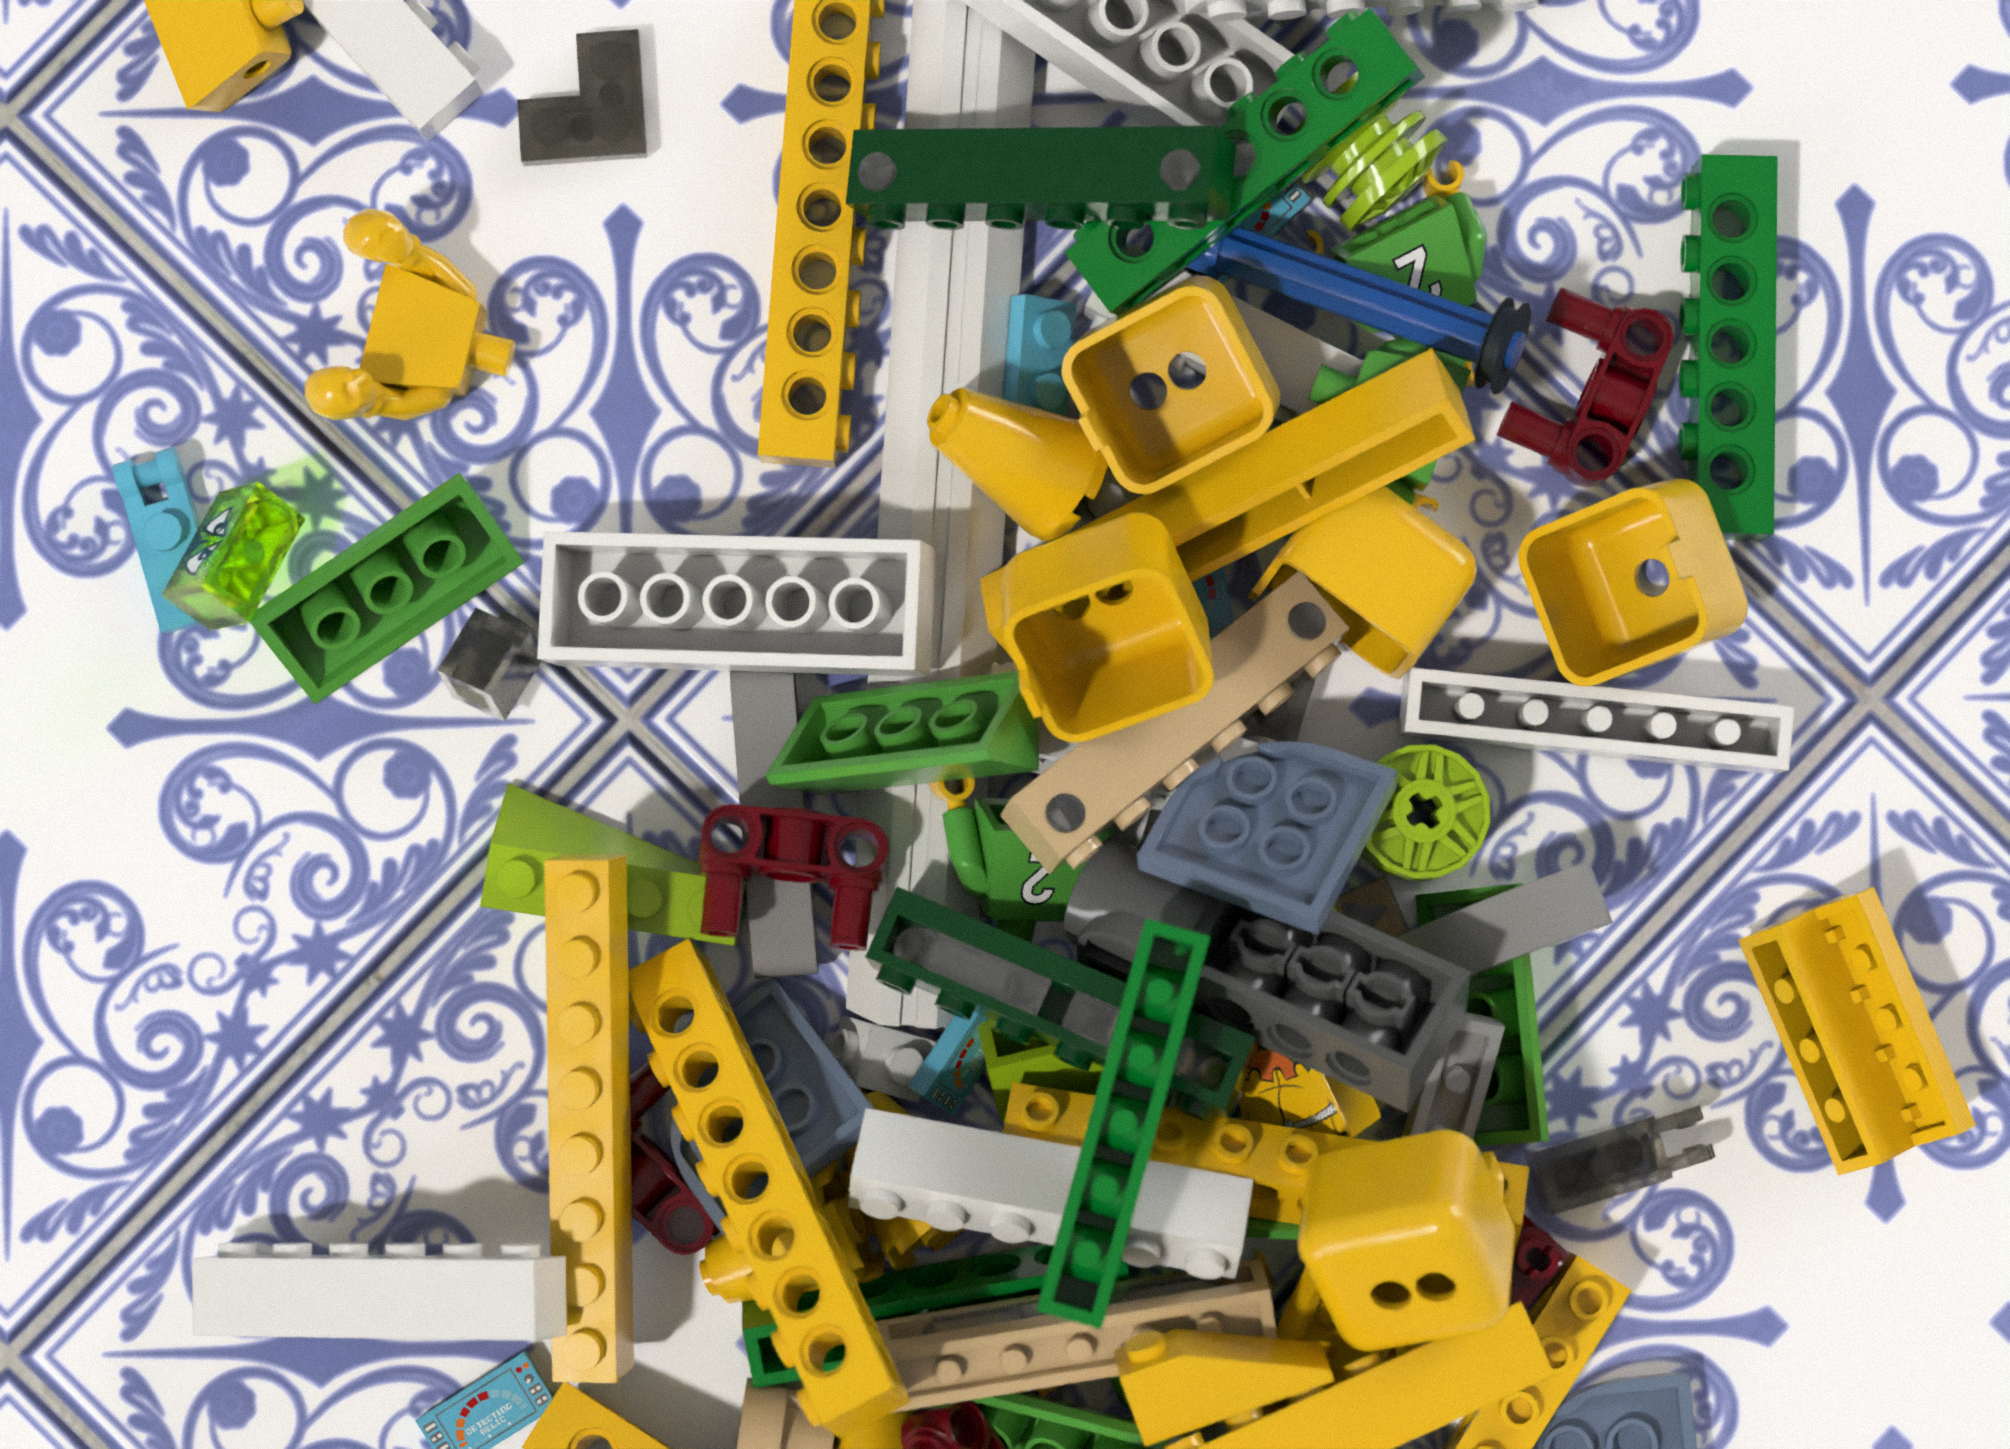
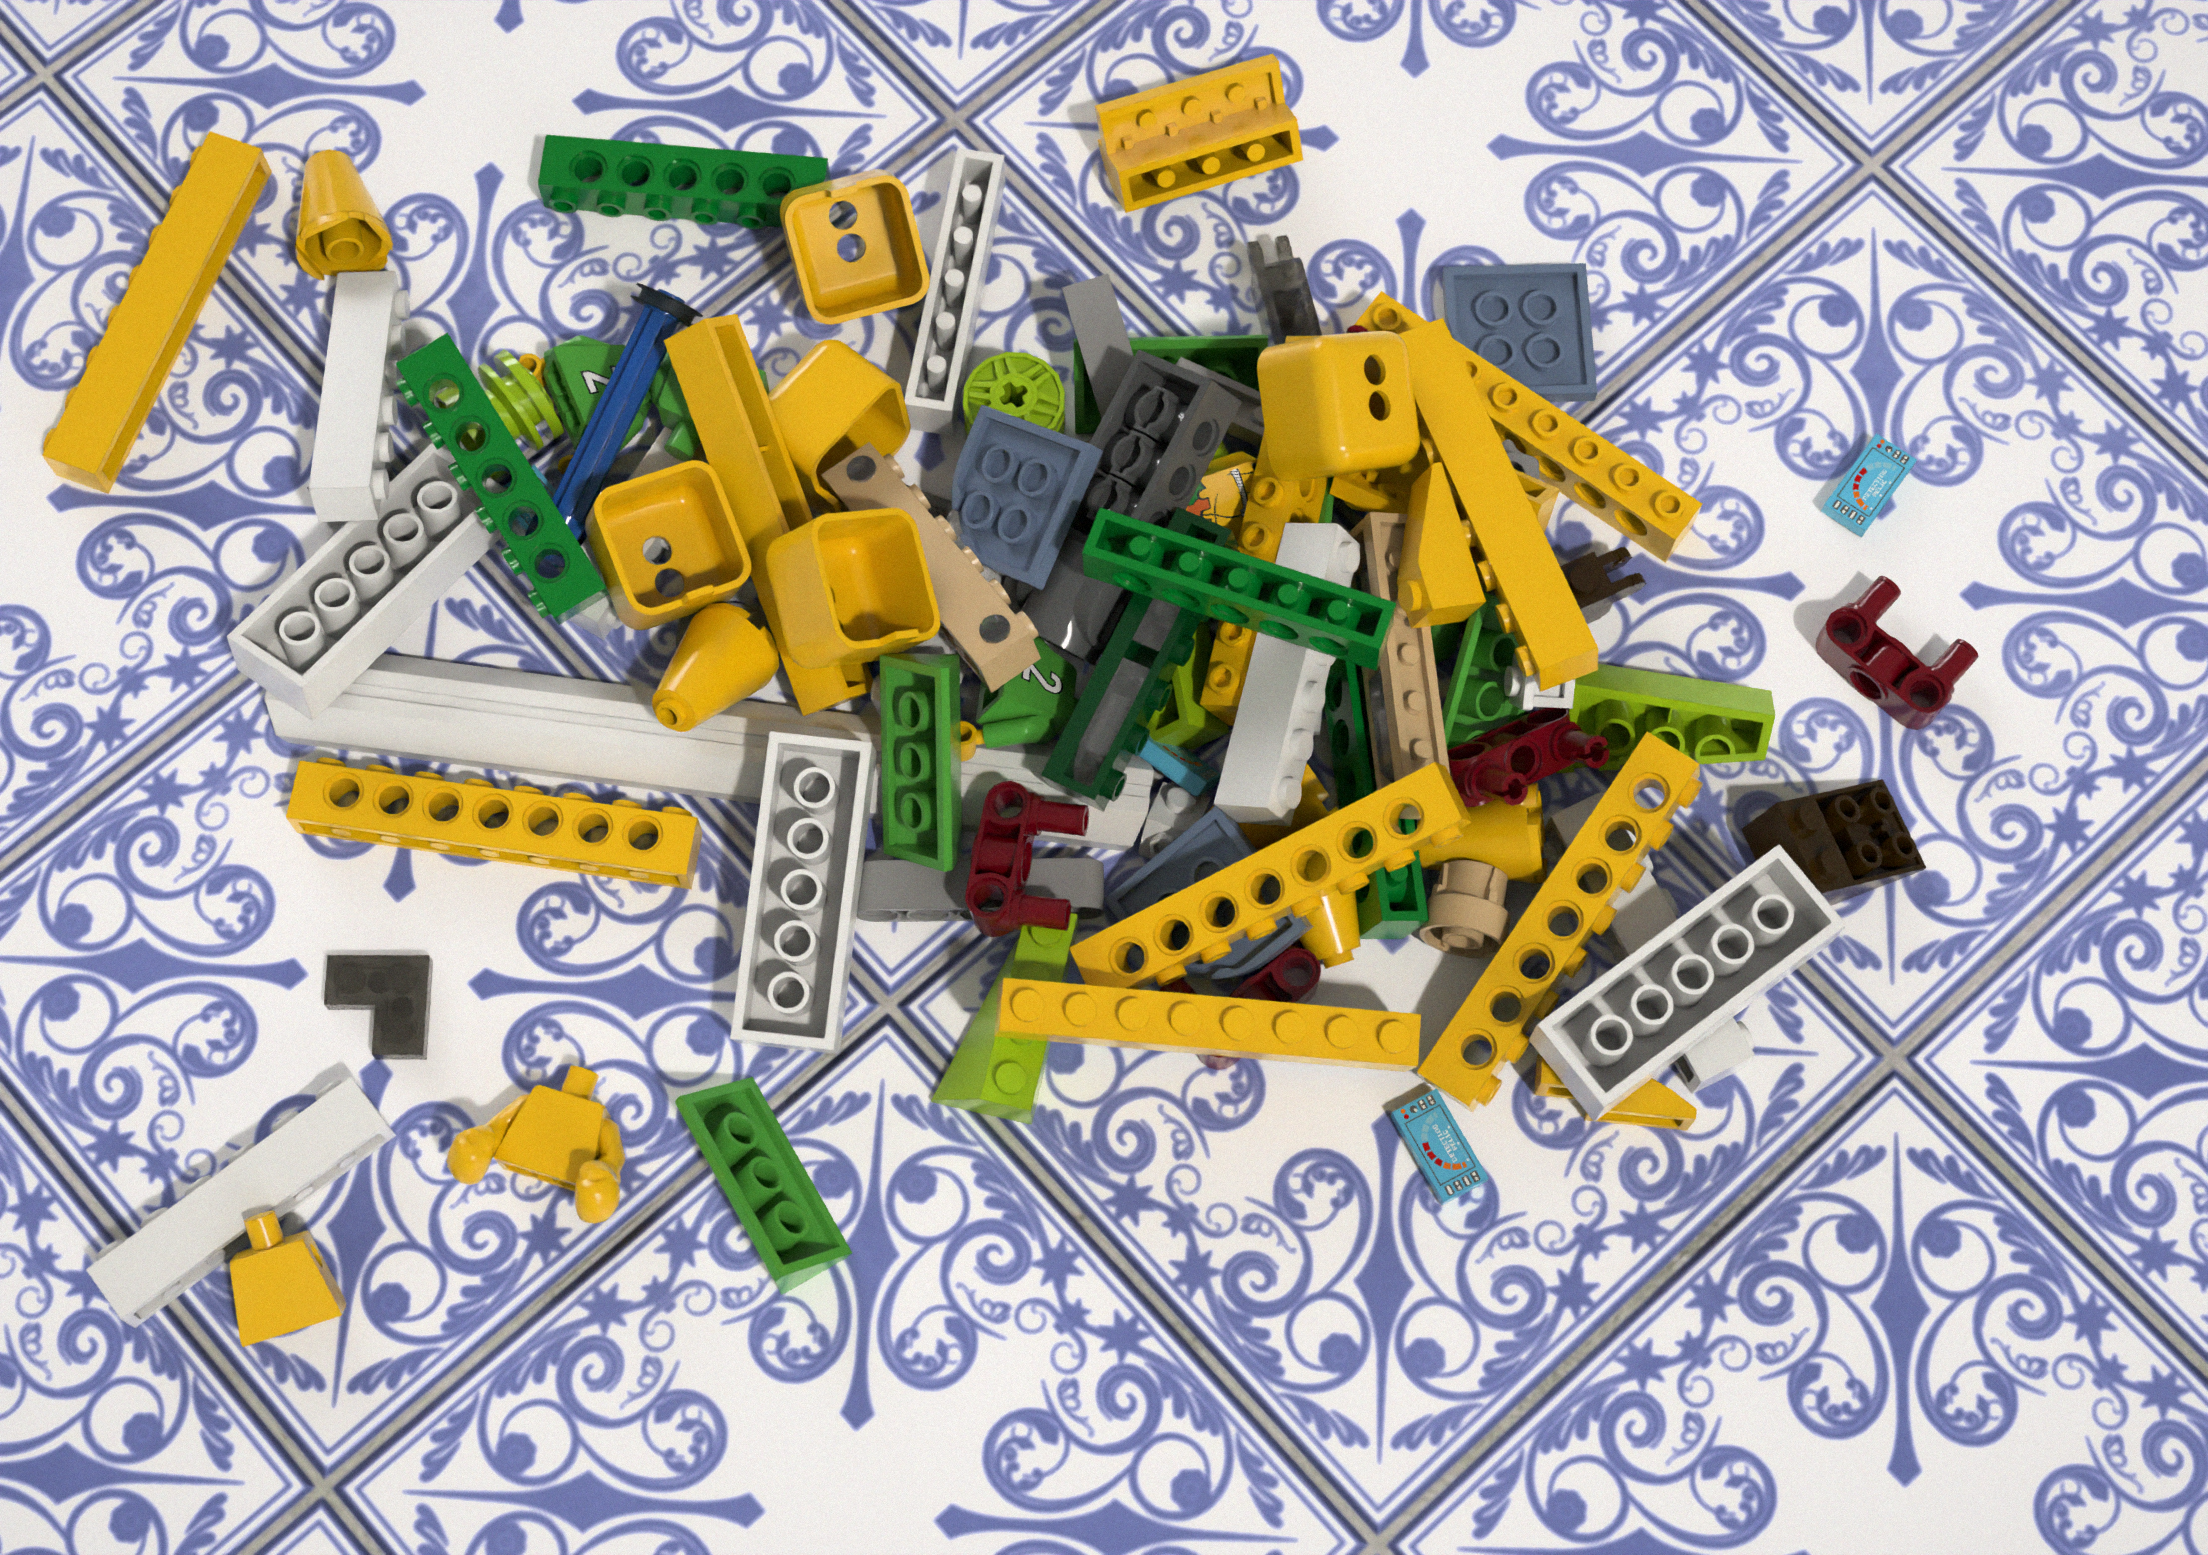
camera: 85 degrees left, 15 degrees down
medium azure plate [112,447,226,634] -> none
clear neon green brick [162,482,306,631] -> none
white brick [192,1242,567,1341] -> none
clear smoke brick [437,608,542,721] -> none
dark green piece [846,126,1236,230] -> none
medium azure plate [1002,294,1077,416] -> none
dark red piece [1496,286,1674,488] -> none

